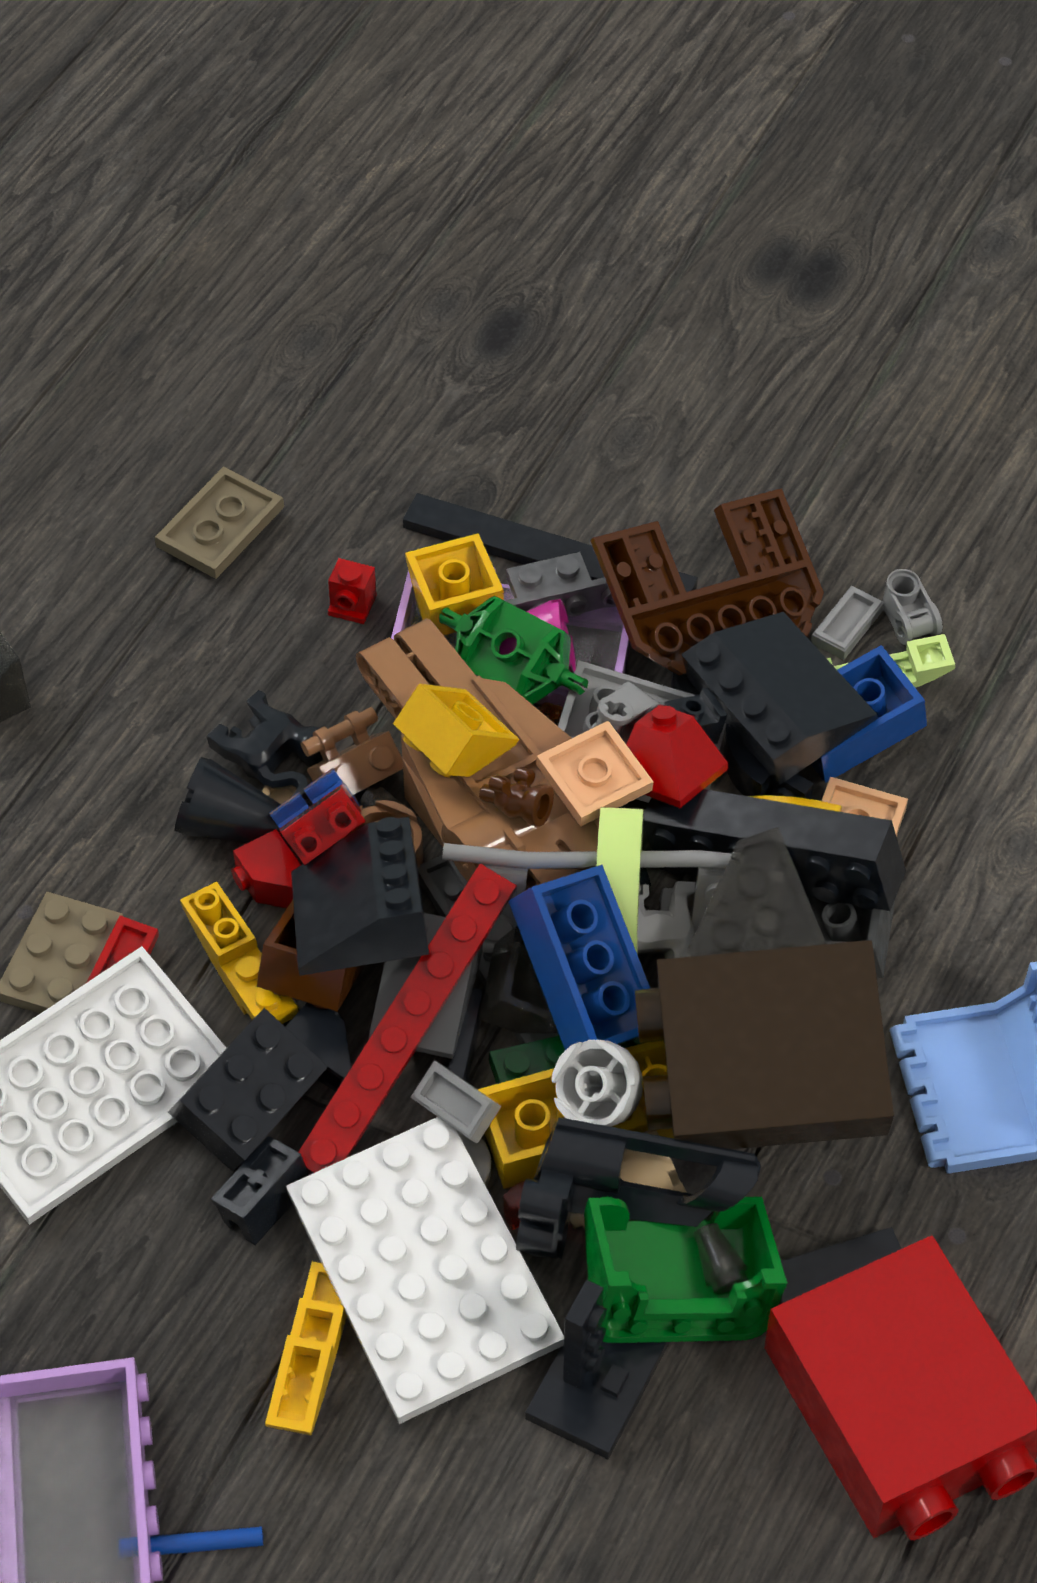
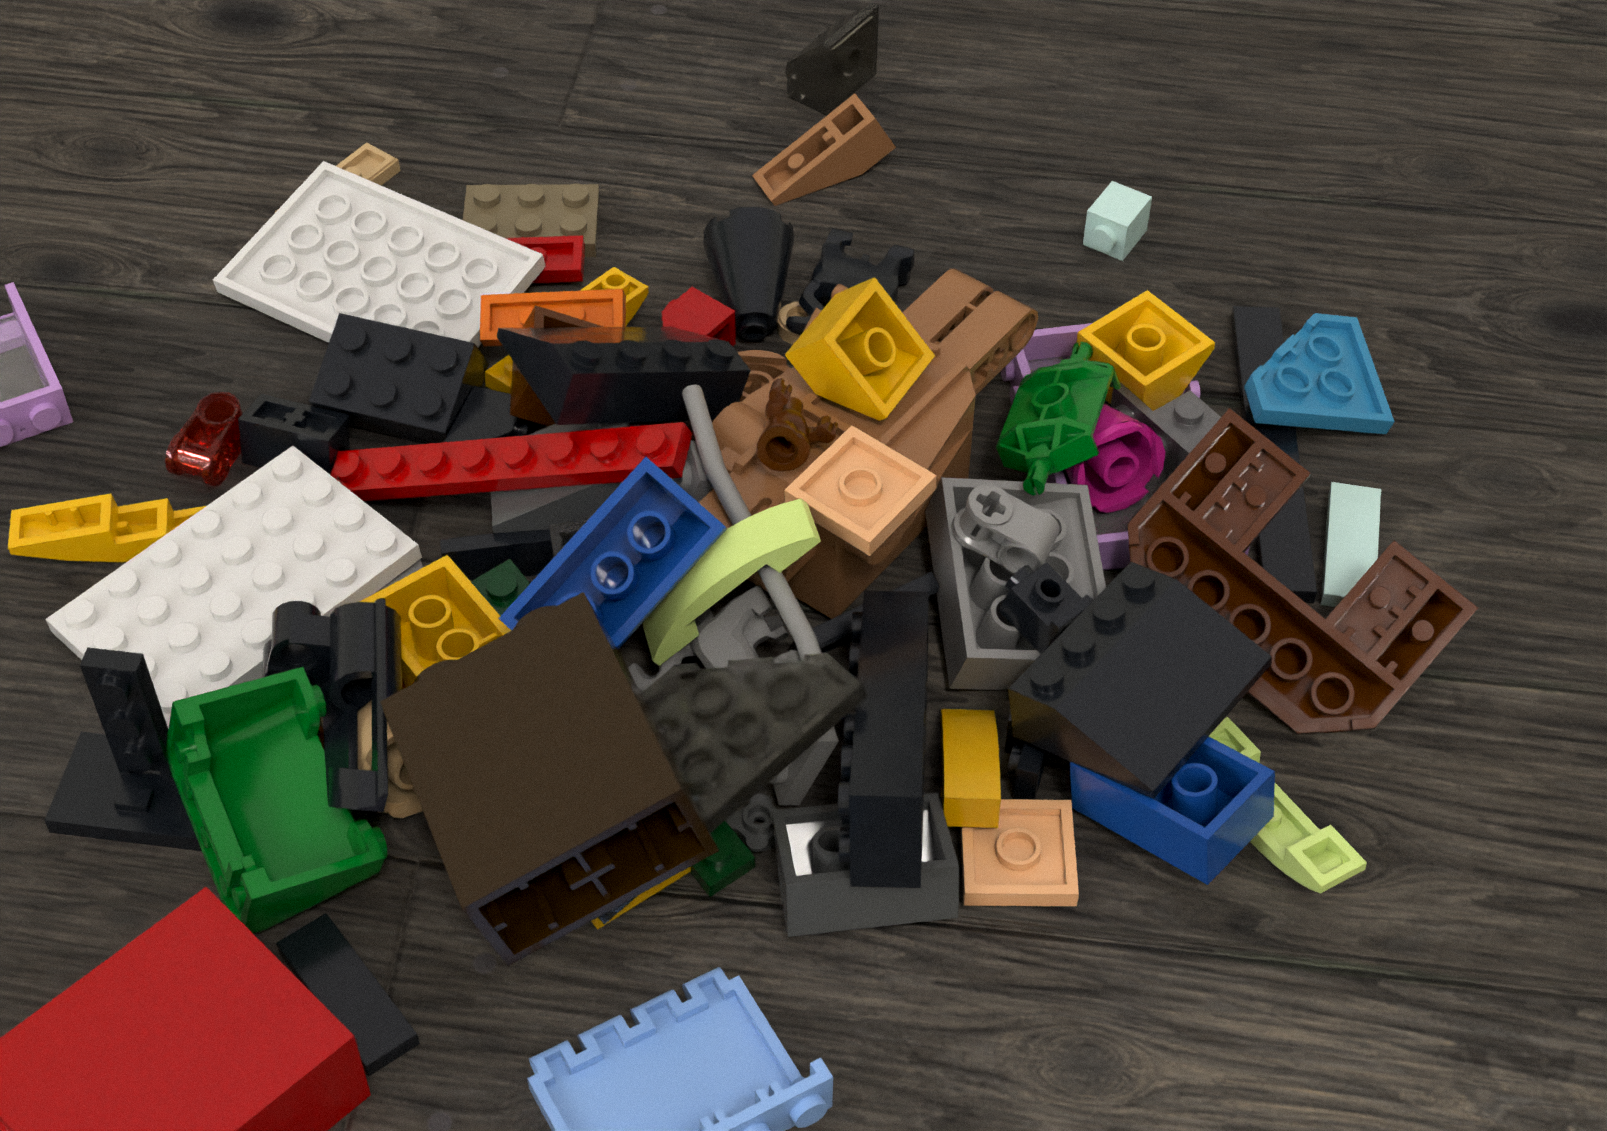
camera: 70 degrees right, 5 degrees down
dark tan plate [155,466,284,579] -> none
red hips [269,767,366,865] -> none
red brick [328,558,377,624] -> none
light grey tile [411,1061,502,1144] -> none
white cylinder [552,1040,643,1127] -> none
red slope [626,704,728,808] -> none
clear smoke cone [693,1223,748,1295] -> none
light grey tile [811,585,884,660] -> none
light grey piece [883,569,943,645] -> none
none -> clear red piece [165,392,243,487]
none -> orange plate [480,289,626,347]
none -> medium nougat slope [752,94,896,206]
none -> light aqua brick [1083,181,1152,261]
none -> dark azure plate [1244,313,1395,434]
none -> light aqua tile [1321,482,1381,607]

